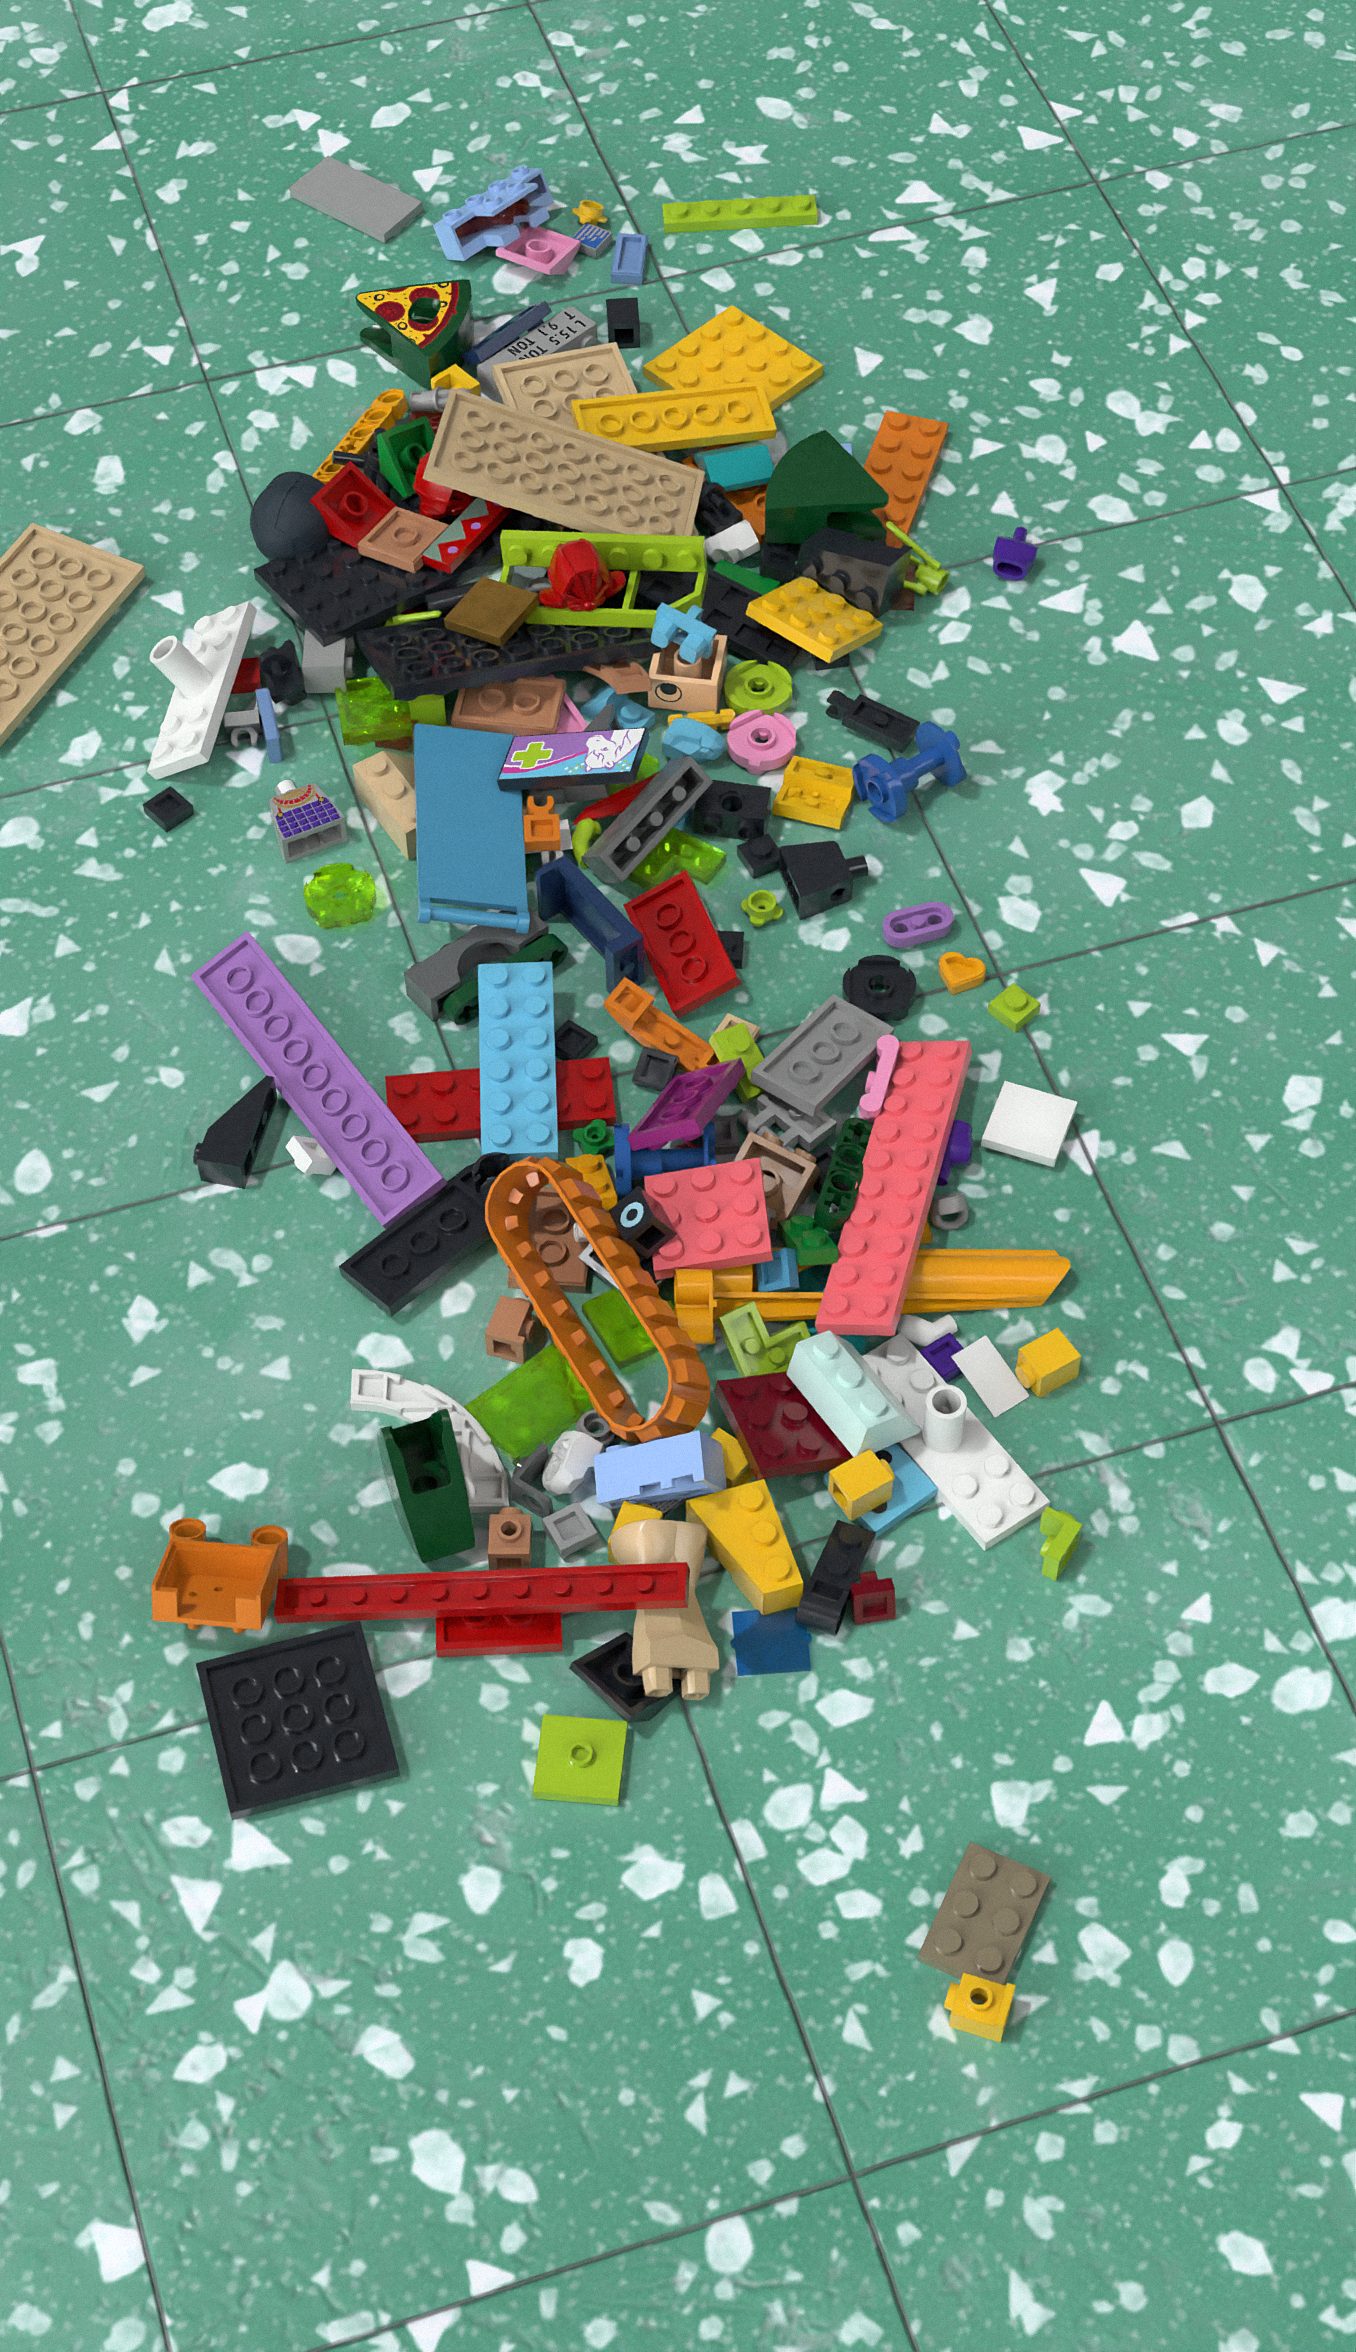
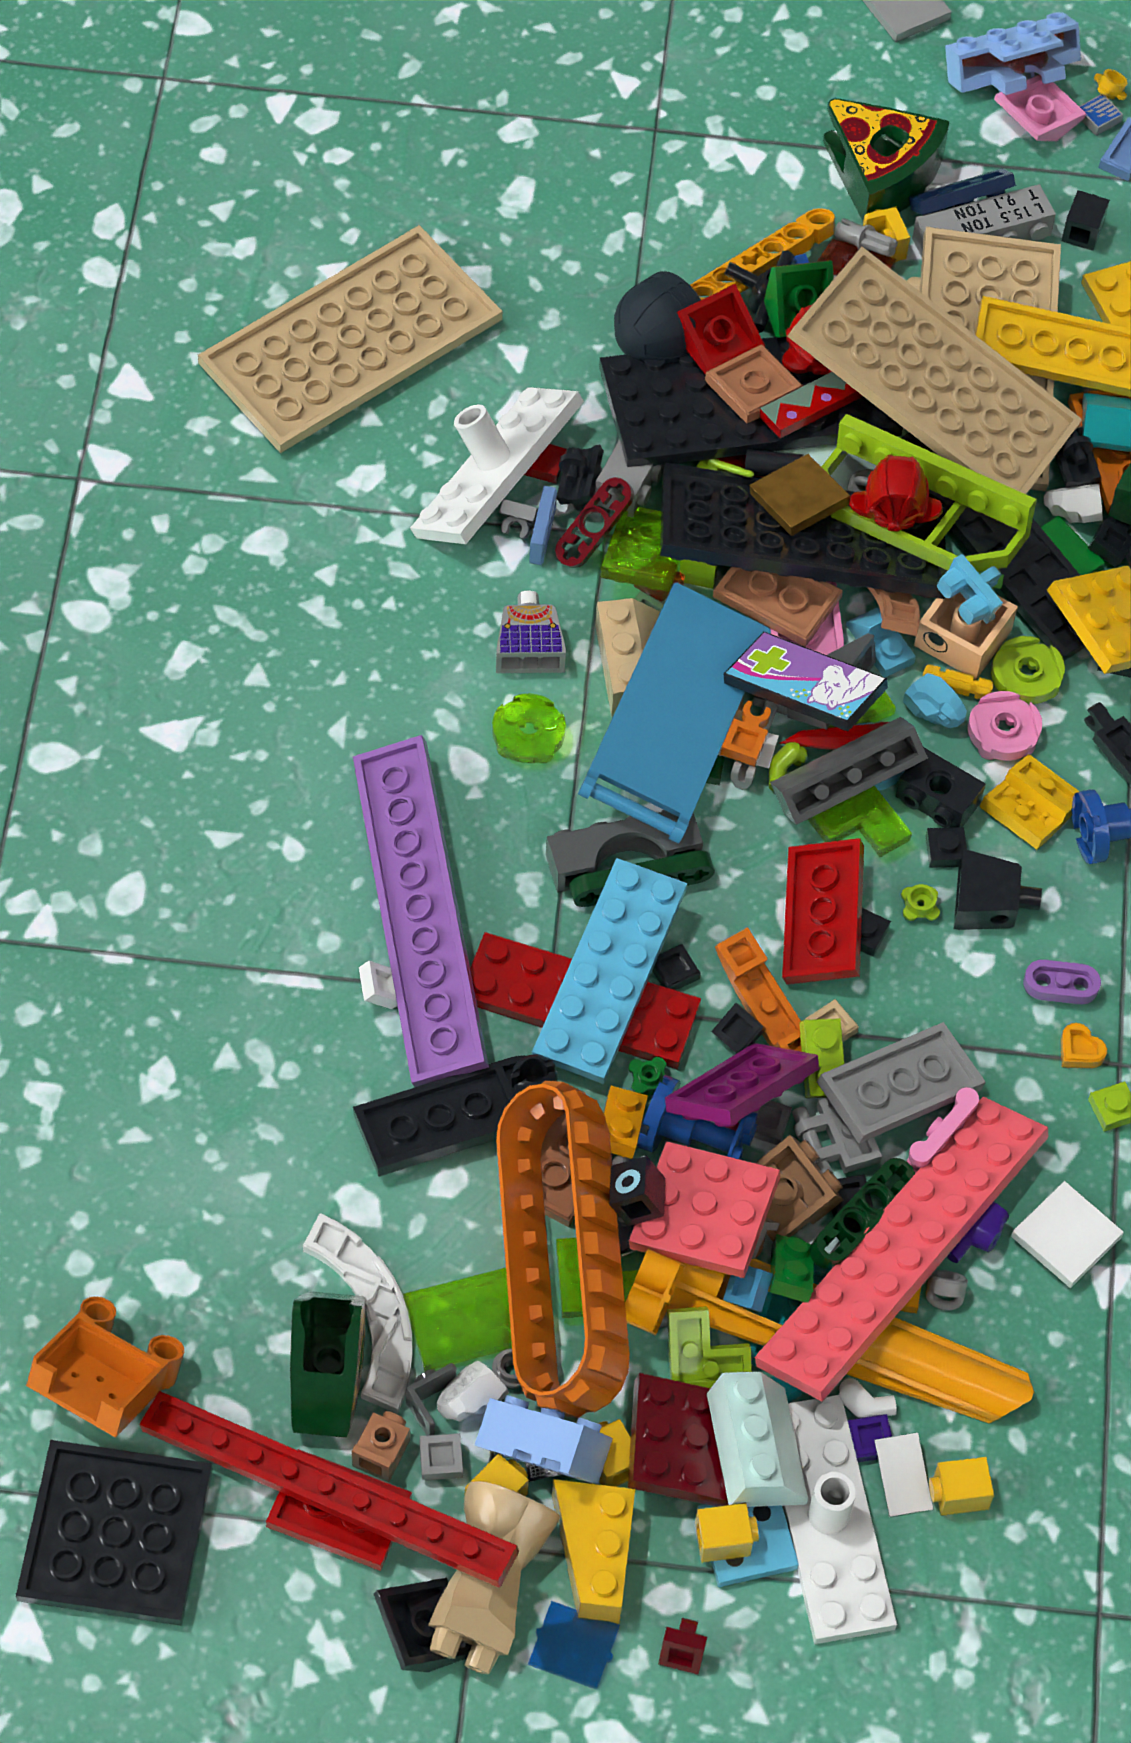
camera: 20 degrees right, 5 degrees up
black tile [143,786,194,833] -> none
black slope [193,1075,278,1189] -> none
nougat brick [485,1296,536,1365] -> none
lime plate [532,1714,628,1806] -> none
dark blue panel [536,855,645,994] -> none
black plate [795,1519,876,1637] -> none
black plate [842,955,916,1022] -> none
lime bracket [1039,1507,1083,1581] -> none
none -> dark red beam [555,477,634,568]

